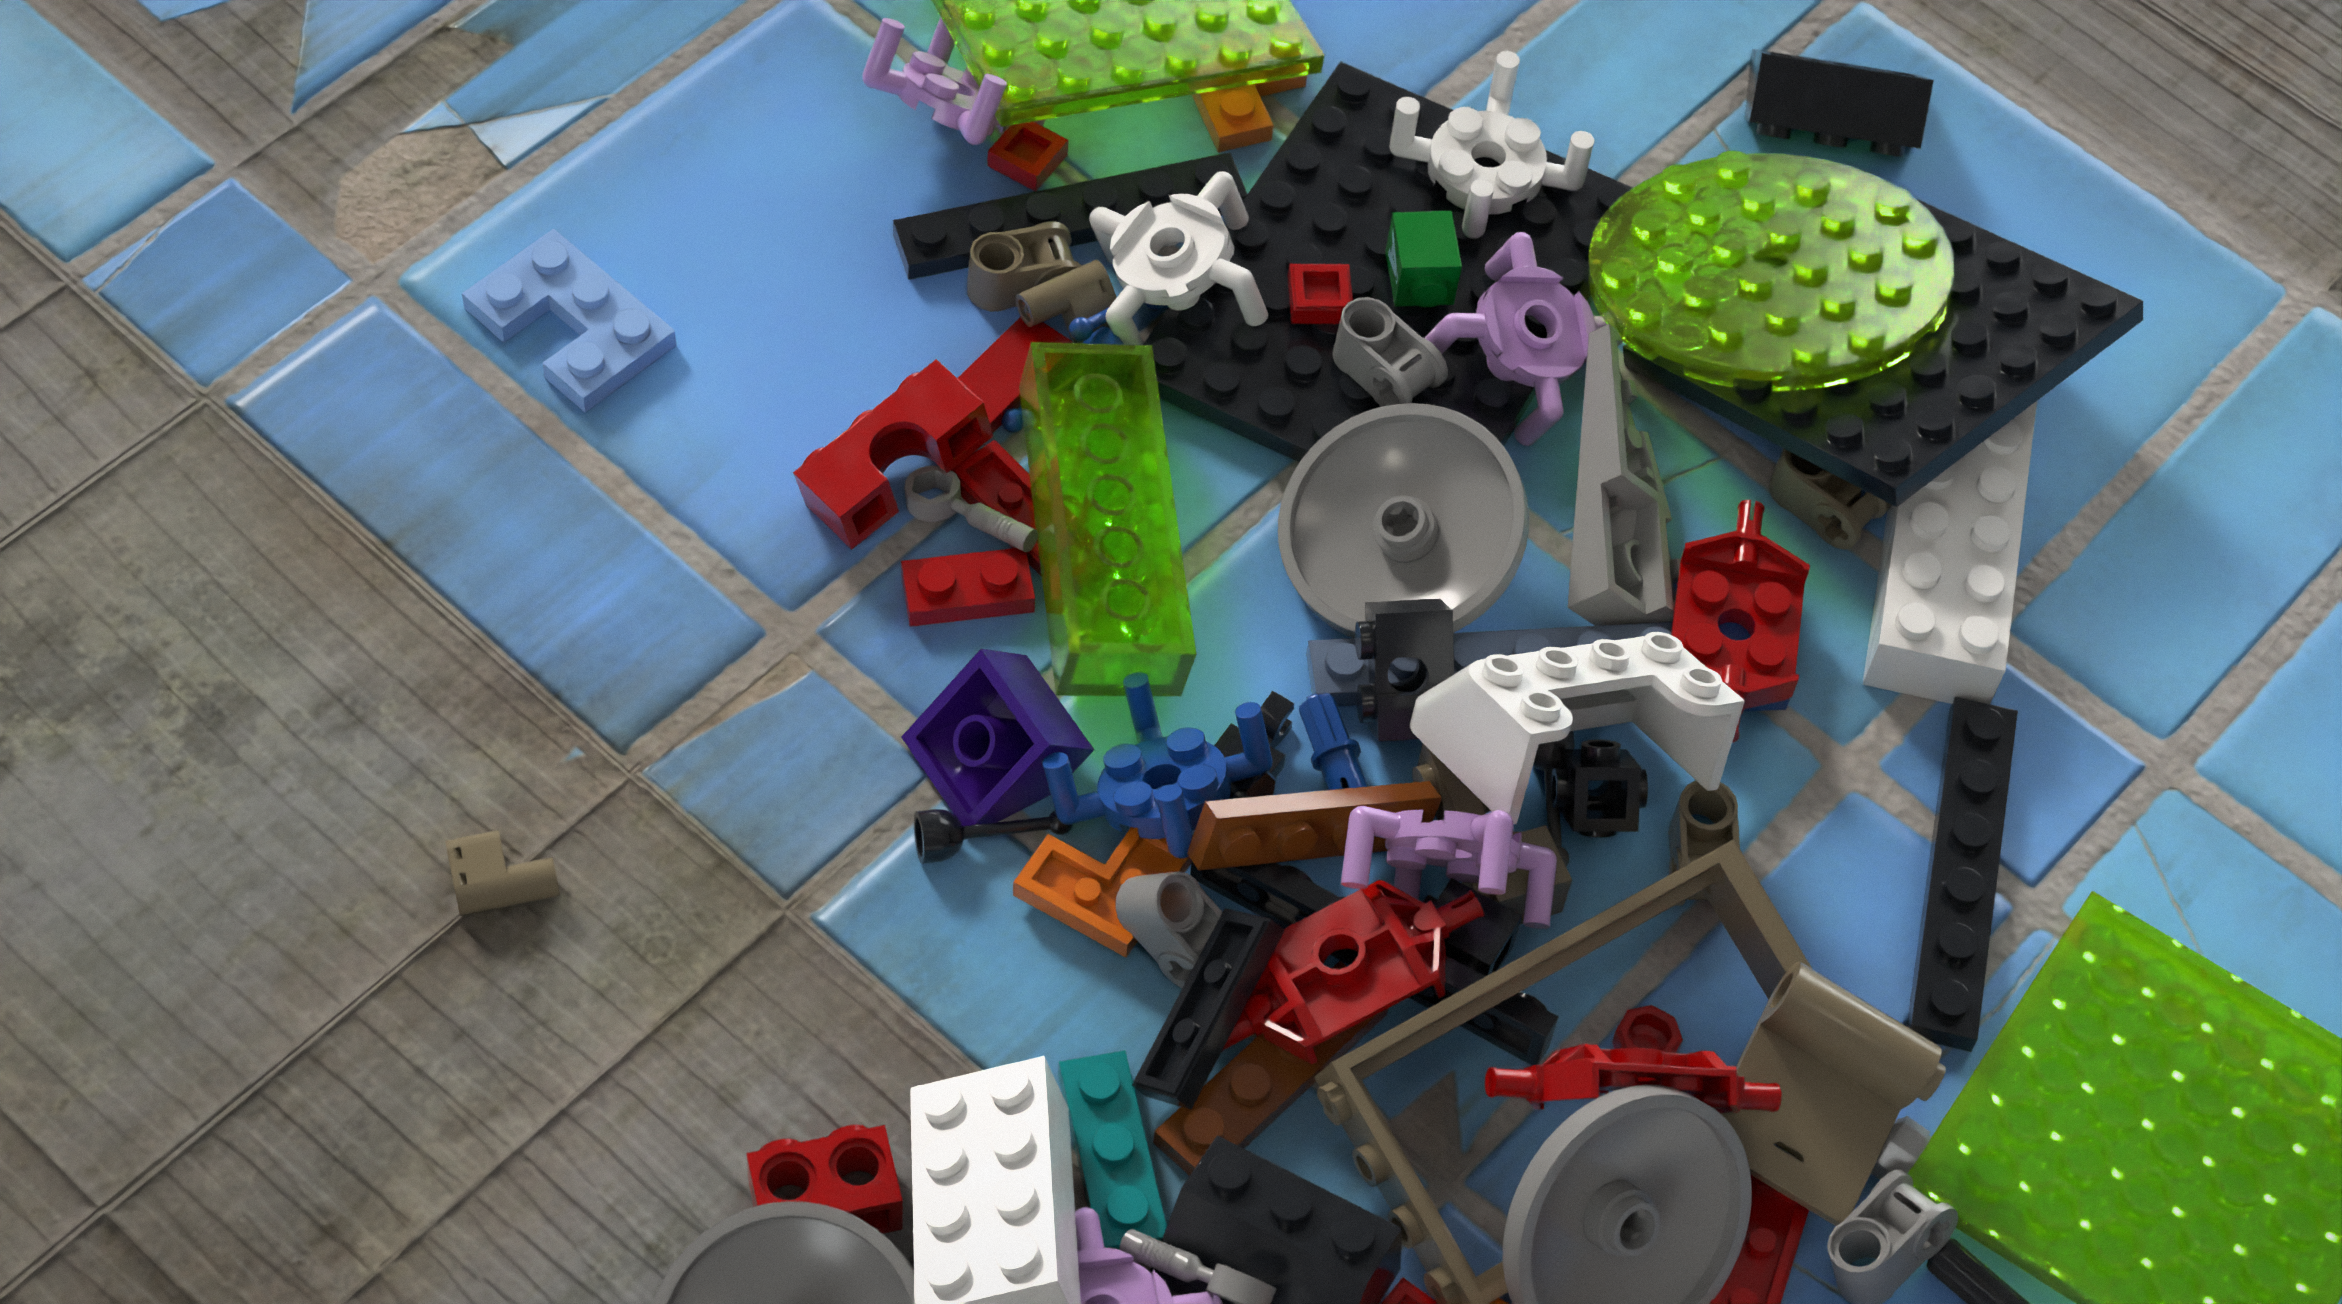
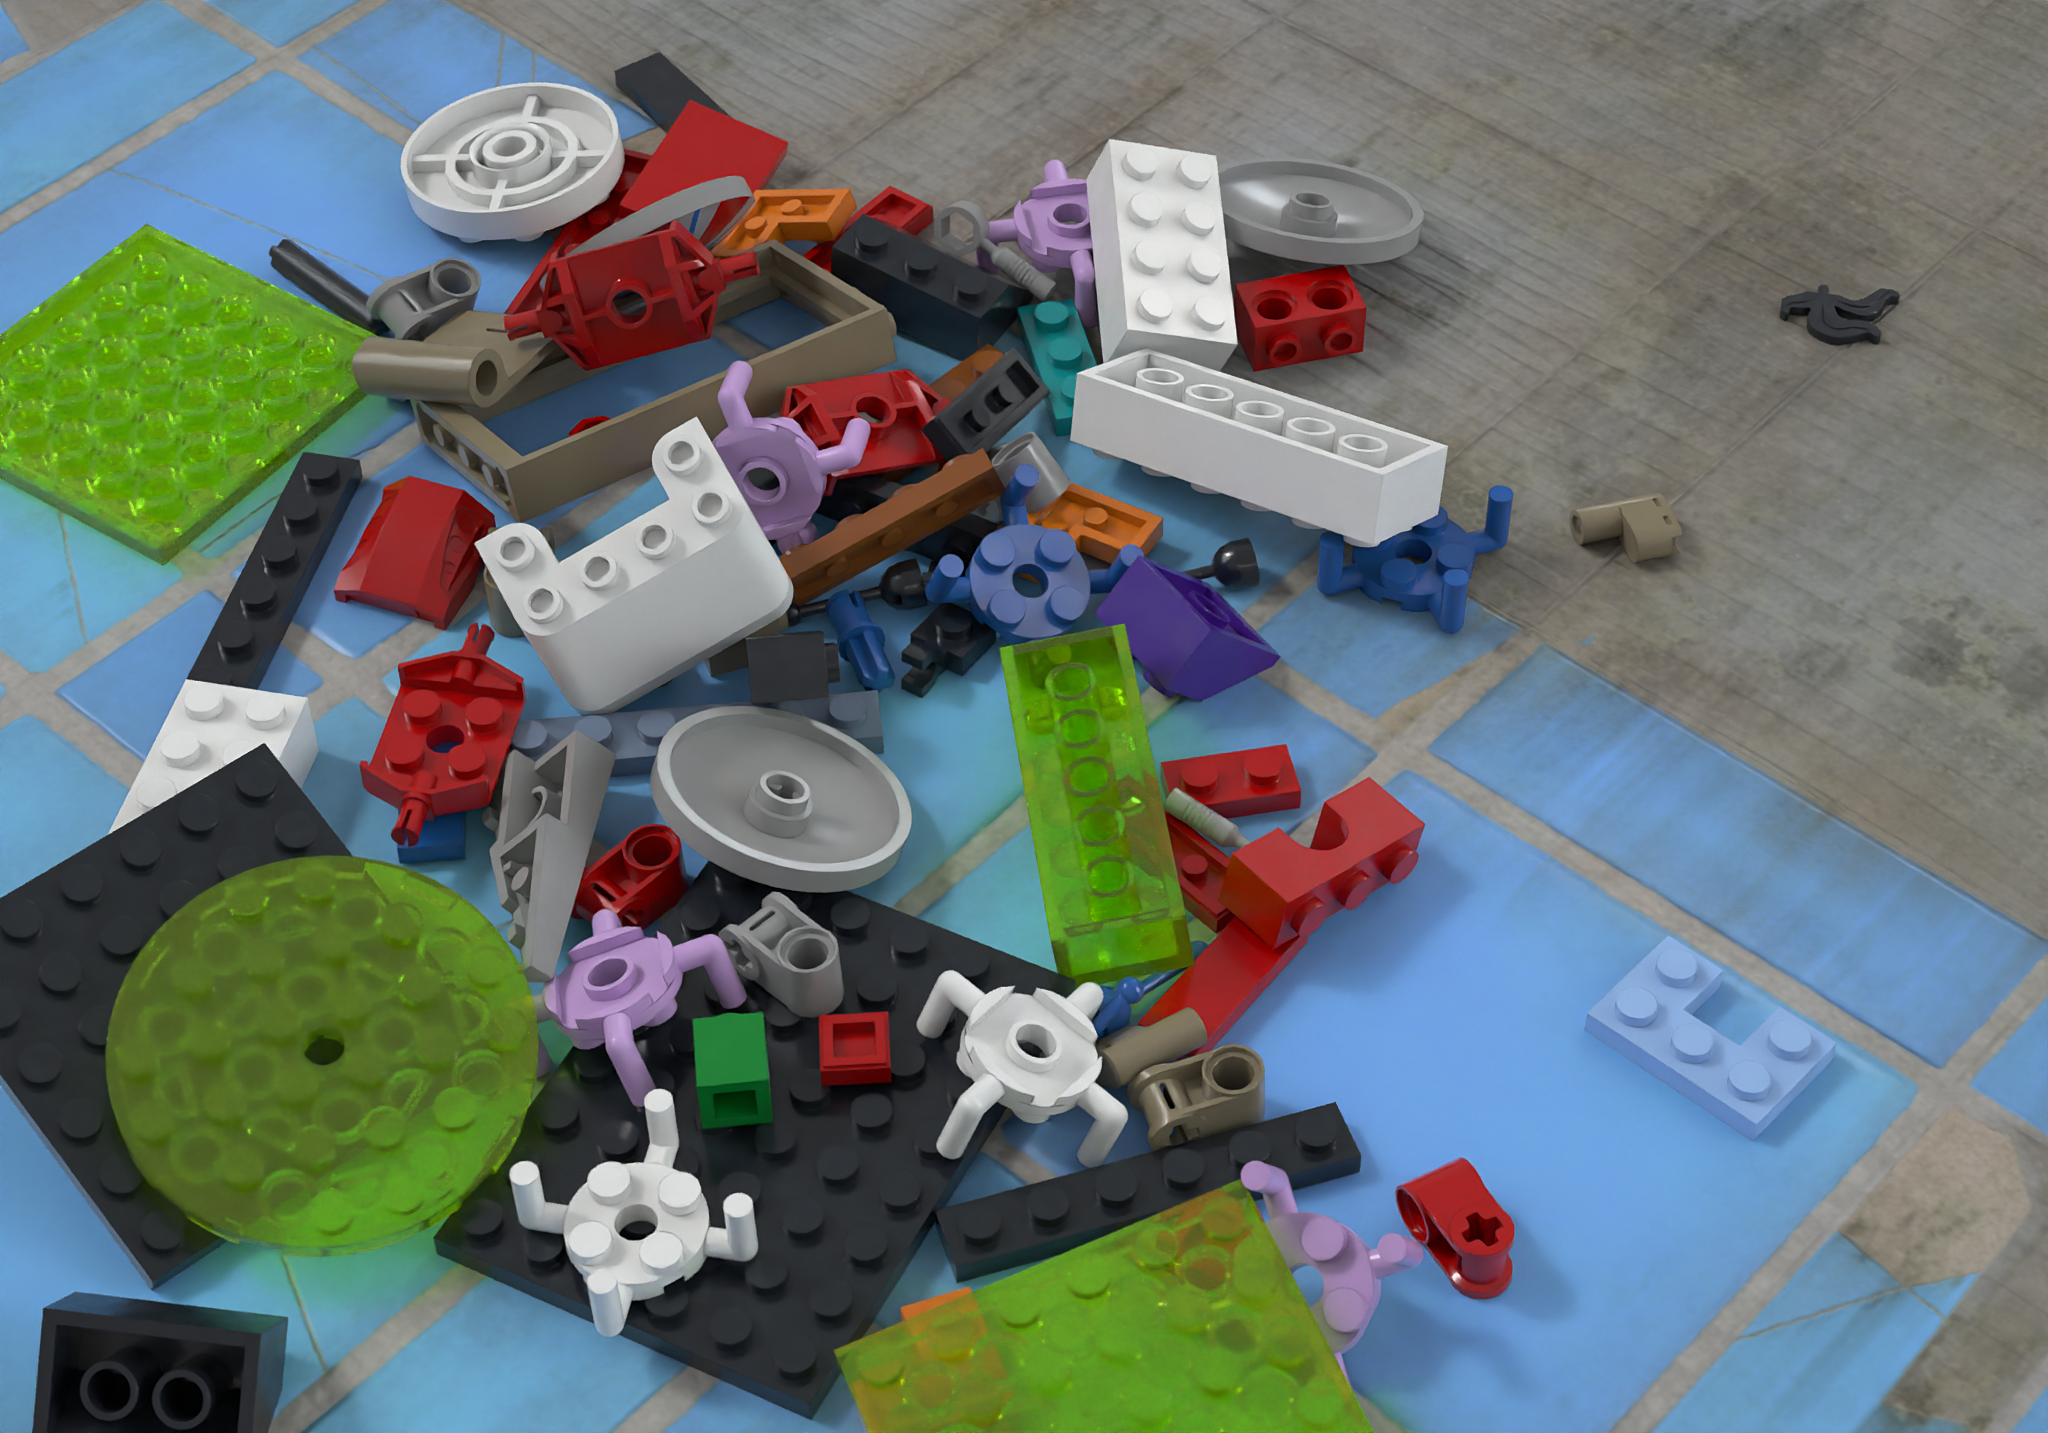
camera: 175 degrees left, 10 degrees down
none -> red slope [334,476,496,631]
none -> red piece [570,824,689,931]
none -> white brick [1070,348,1448,547]
none -> blue plate [1317,485,1513,634]
none -> red piece [1395,1157,1515,1299]
none -> black piece [1780,284,1900,346]

